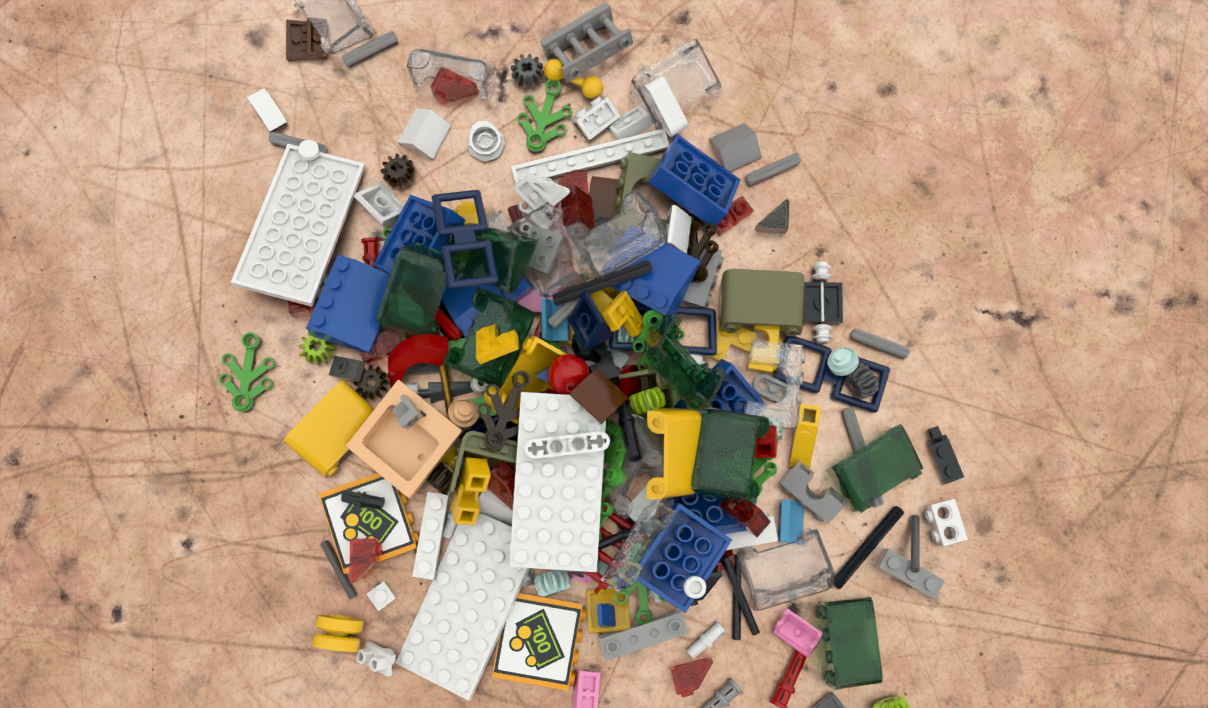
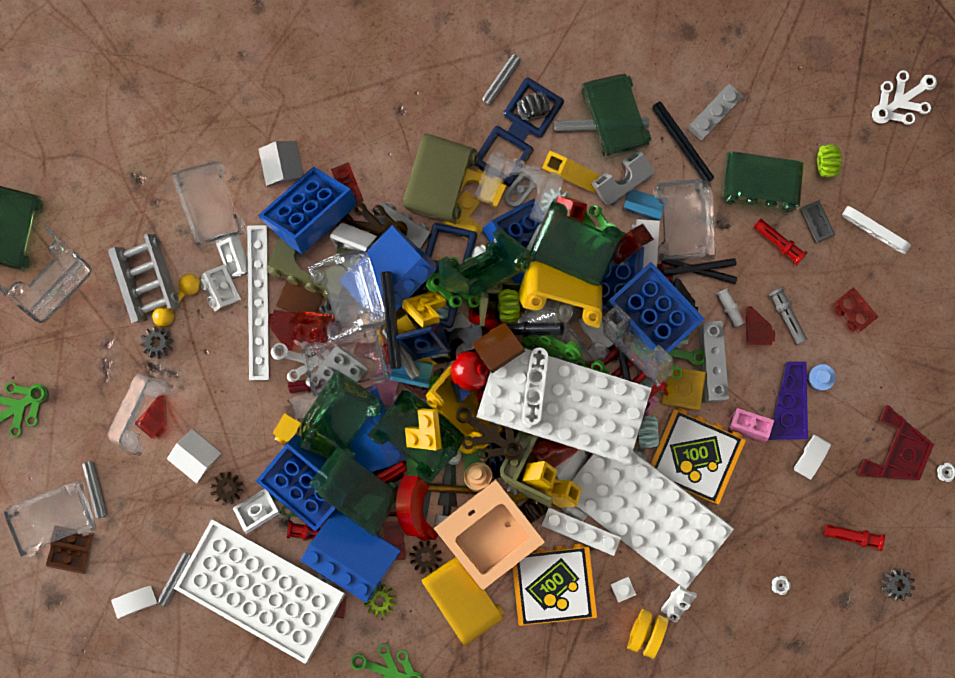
camera: 75 degrees left, 5 degrees up
white tile [298,140,320,161] -> none
dark grey bar [320,540,357,600] -> none
dark grey plate [329,356,365,382] -> none
black axle [341,490,385,511] -> none
clear red slope [349,538,383,583] -> none
light grey panel [392,394,424,429] -> none
dark blue bar [432,190,499,289] -> none
white hat [467,121,505,162] -> none
white wing [513,173,570,217] -> none
bright green plant [517,79,572,152] -> none
blue slope [597,603,616,628] -> none
white beam [643,76,688,137] -> none
white tile [683,576,706,599] -> none
light grey axle [745,153,801,185] -> none
clear smoke slope [755,199,790,234] -> none
bright pink hinge [773,609,823,658] -> none
black plate [803,262,843,343] -> none
light aqua plate [828,347,859,376] -> none
dark grey bar [911,515,920,573] -> none
white brick [925,499,968,546] -> none
black hinge [927,426,964,485] -> none

